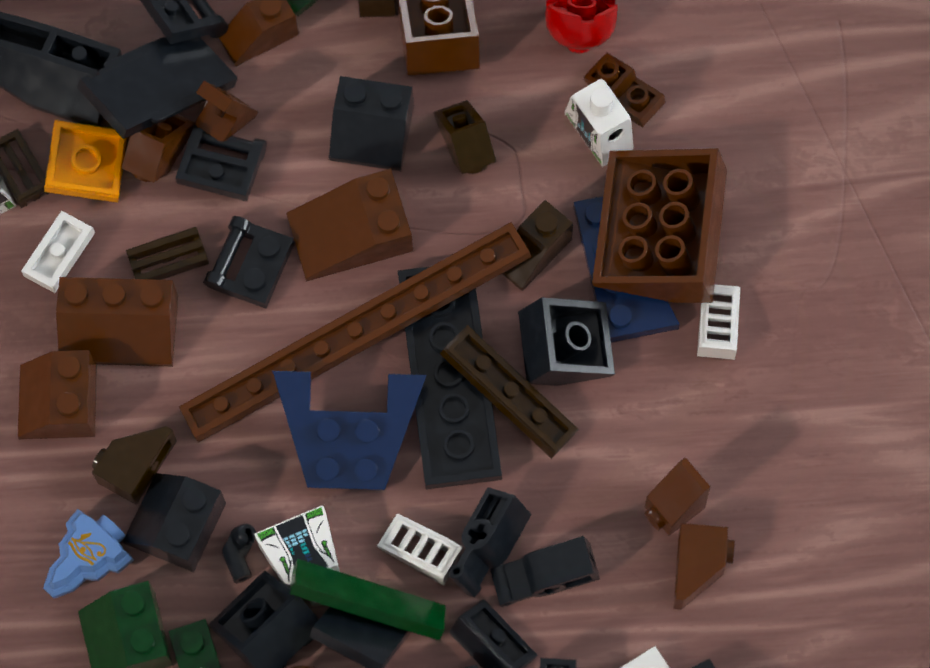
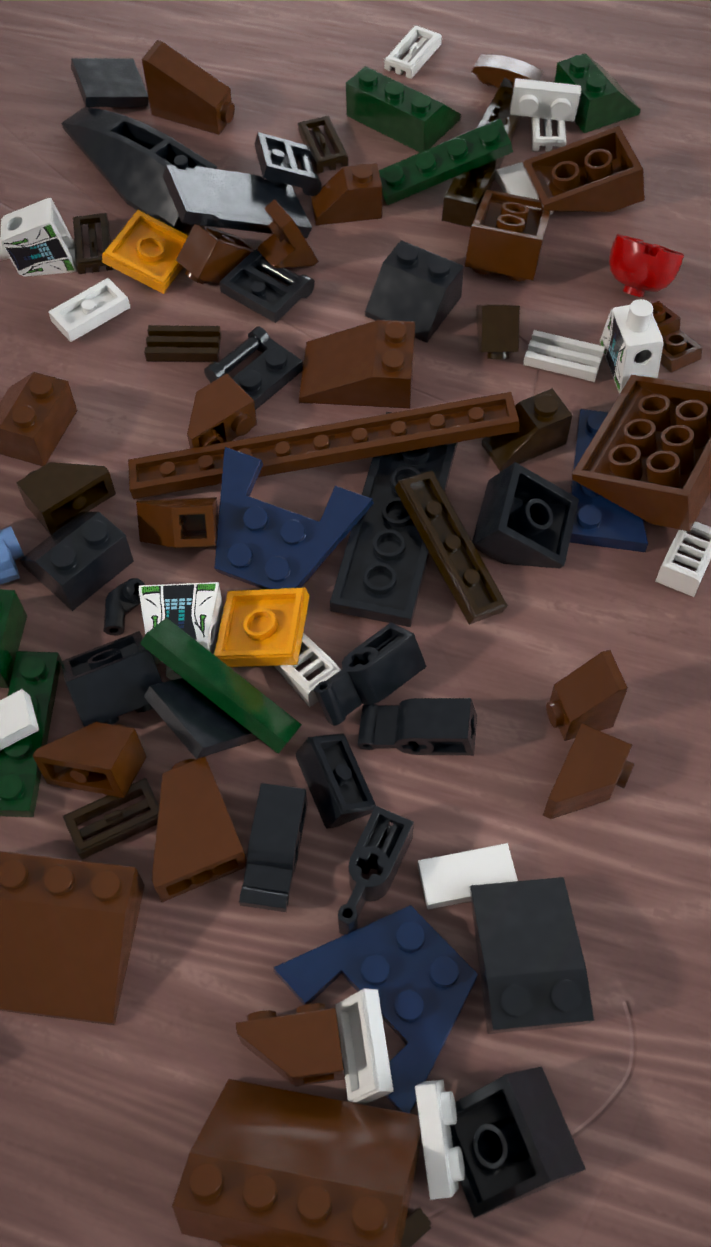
camera: 20 degrees right, 10 degrees down
reddish brown slope [56,277,178,367] -> none
none -> reddish brown slope [136,497,218,548]
none -> reddish brown slope [187,374,257,449]
none -> light orange tile [214,587,310,667]
none -> white tile [523,330,605,382]

